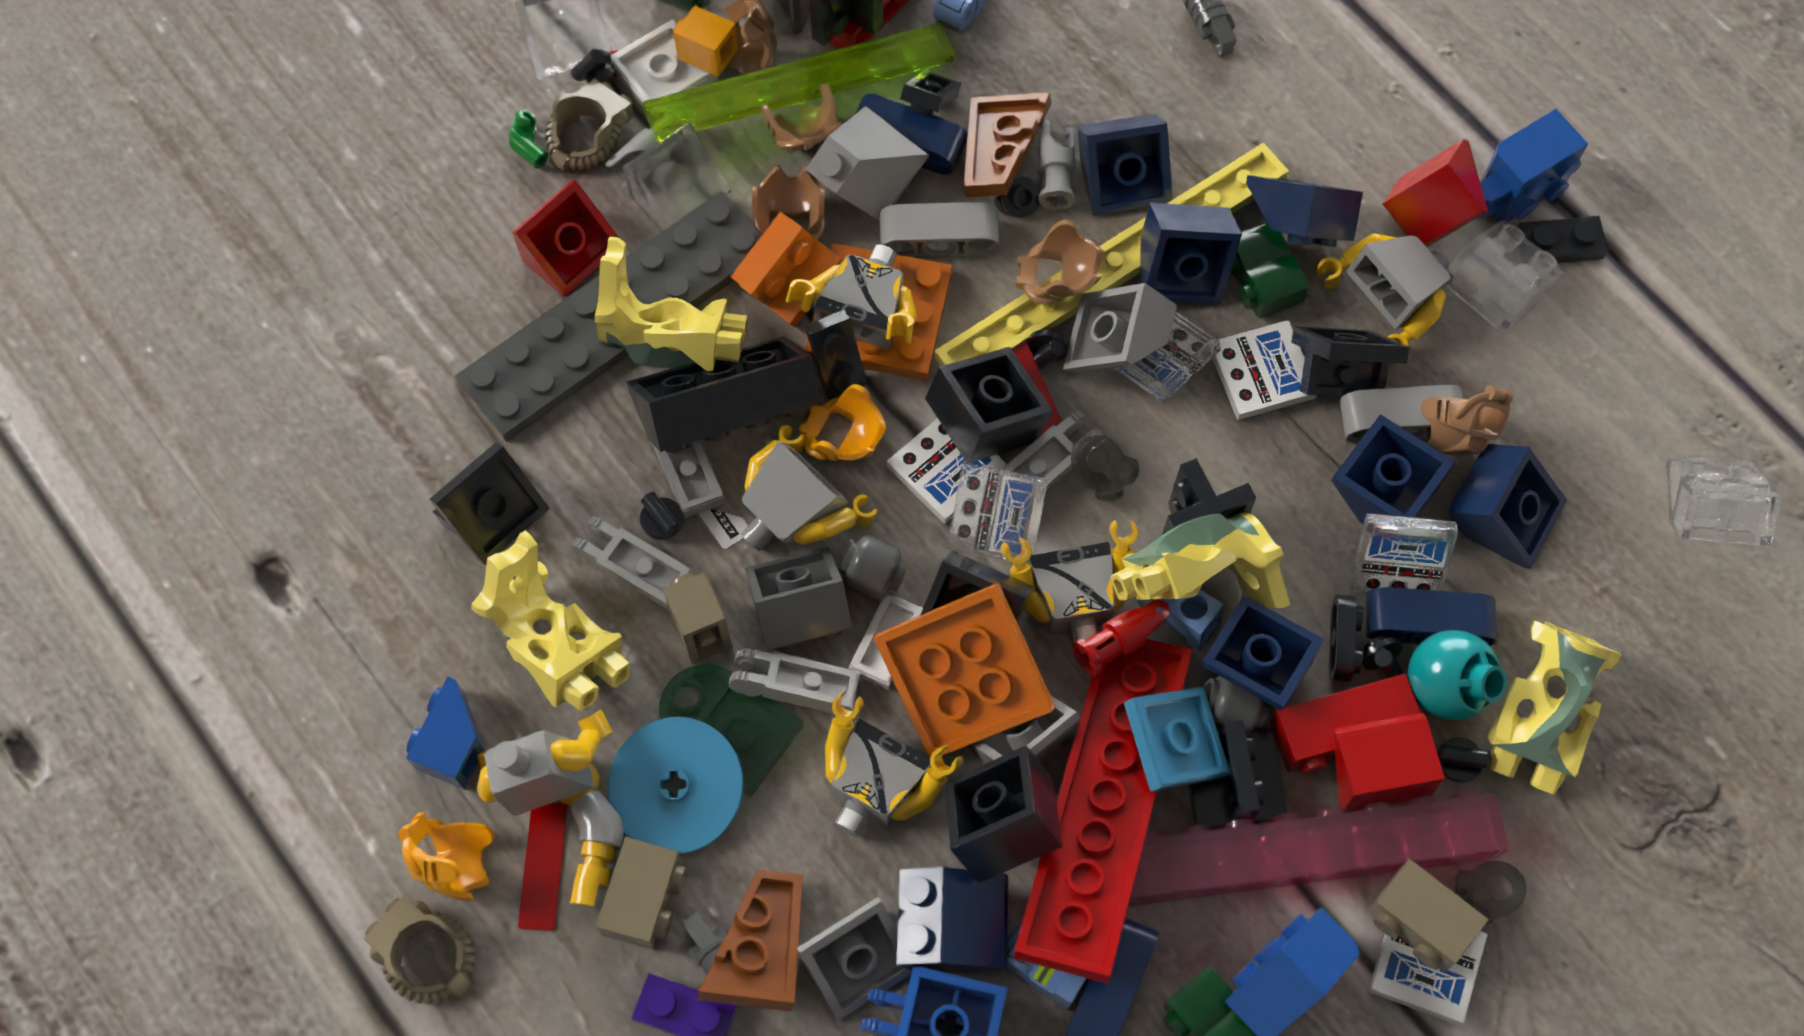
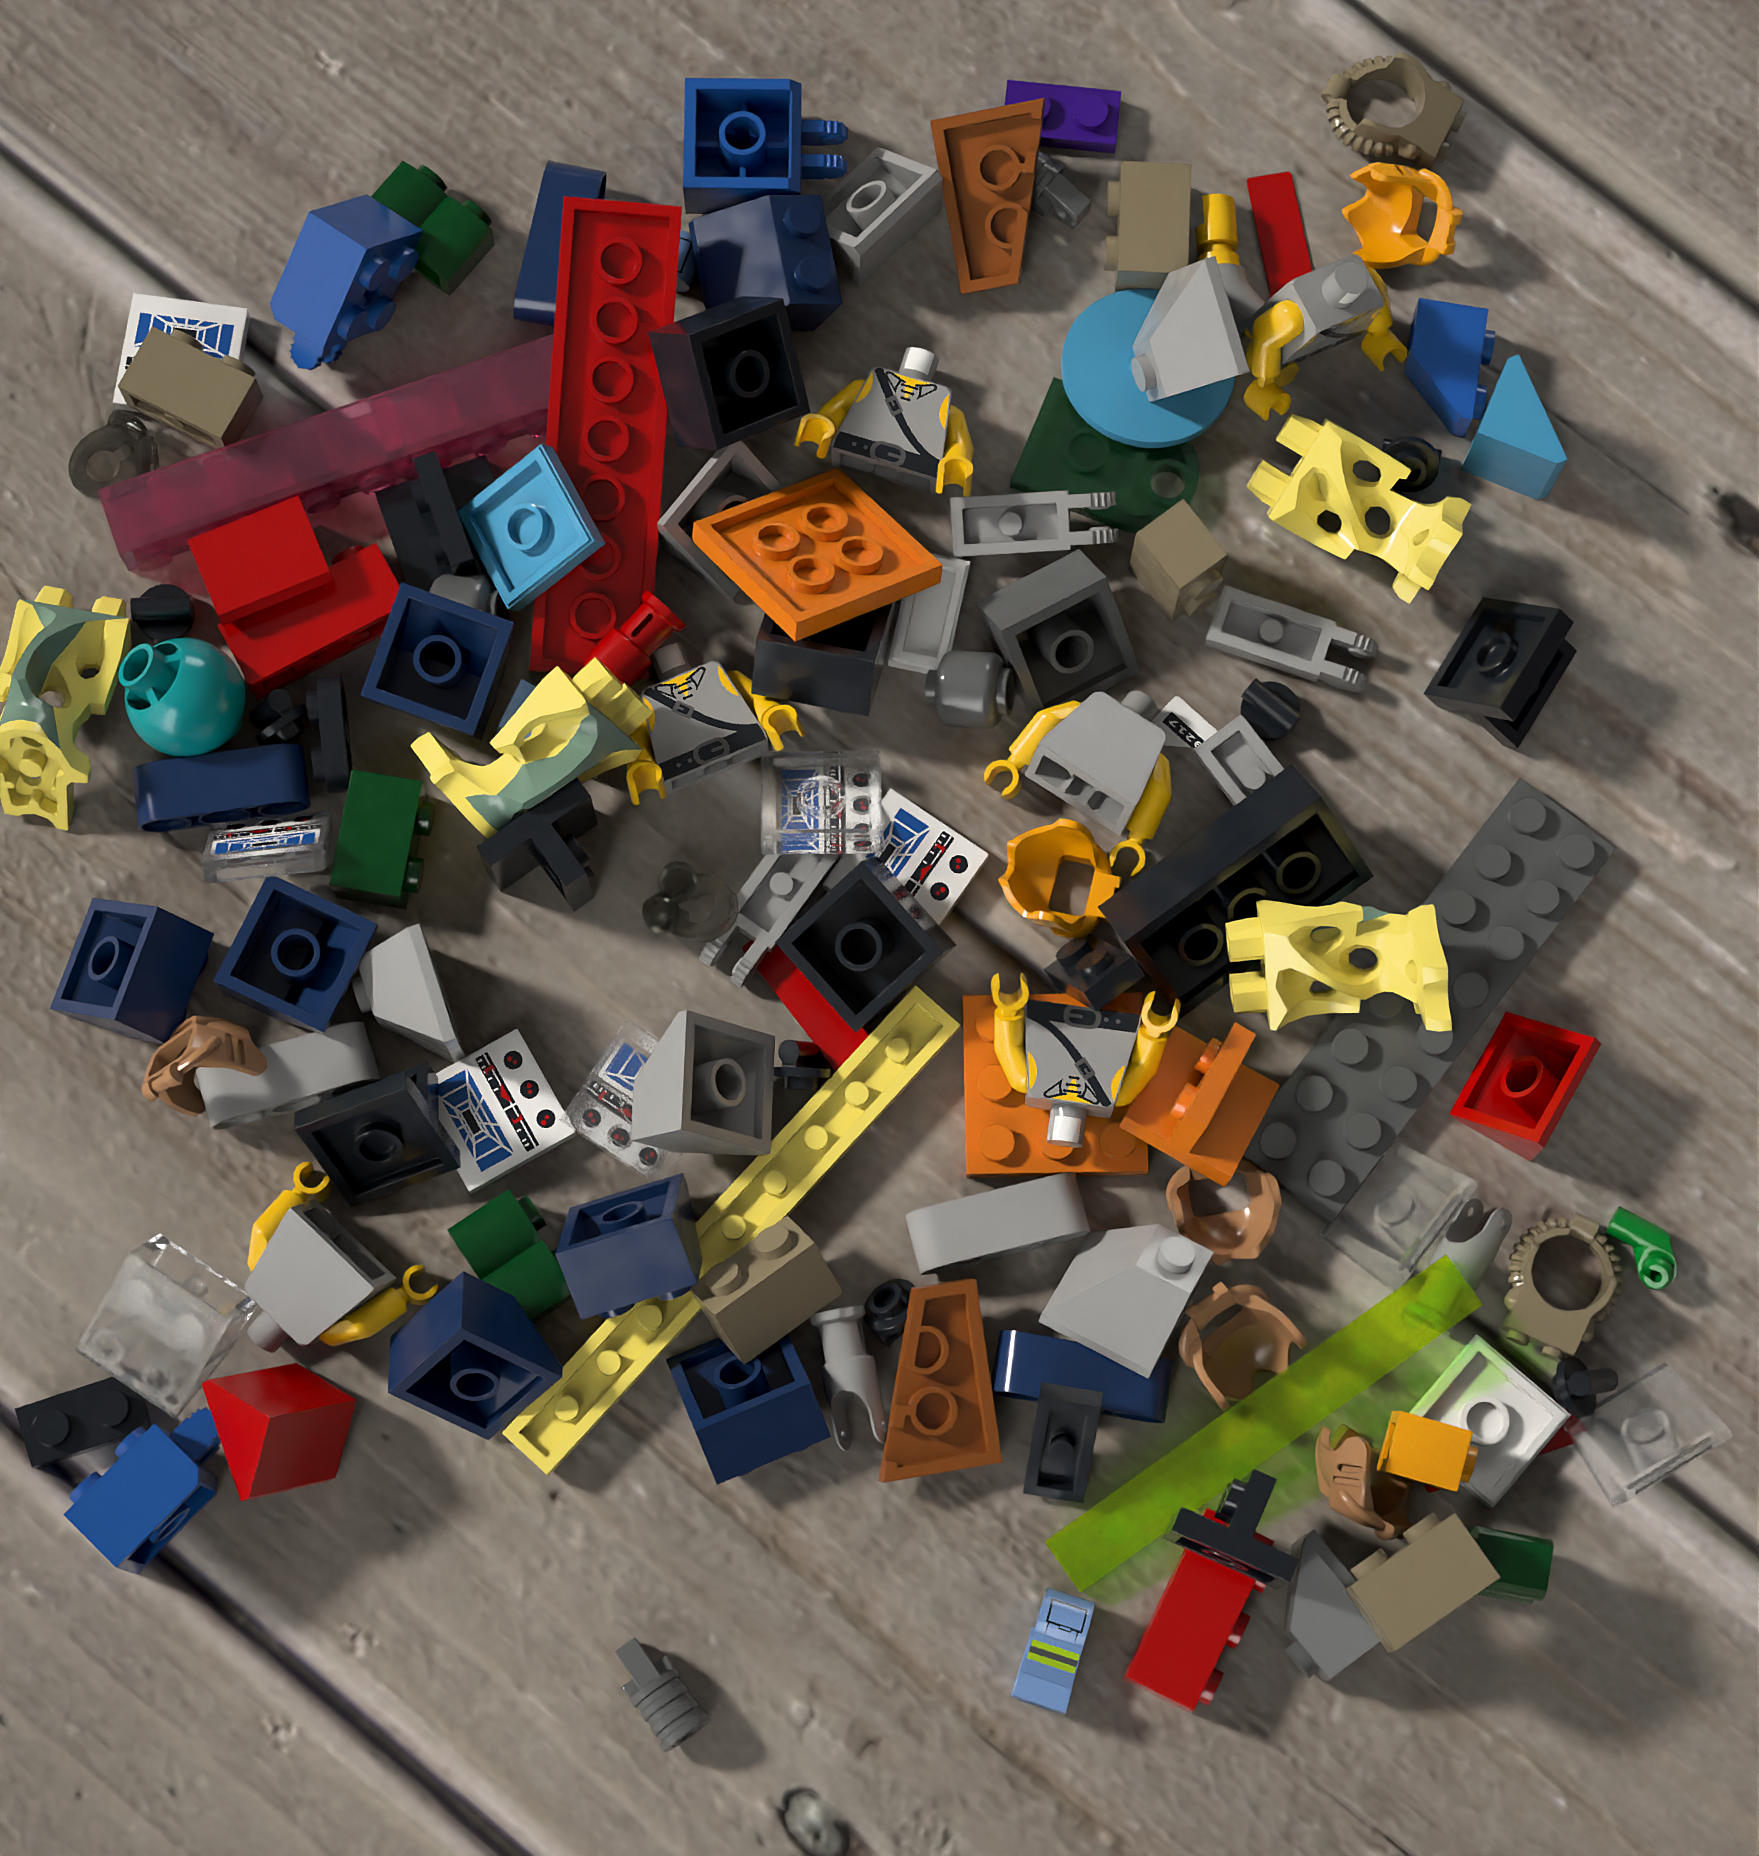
camera: 165 degrees right, 10 degrees up
medium nougat helmet [1015,220,1104,304] -> none
none -> dark green brick [329,769,436,909]
none -> light grey slope [351,924,466,1063]
none -> dark tan brick [690,1215,843,1365]
none -> light grey slope [1131,256,1250,402]
none -> black plate [1381,436,1442,492]
none -> dark azure slope [1461,354,1568,500]

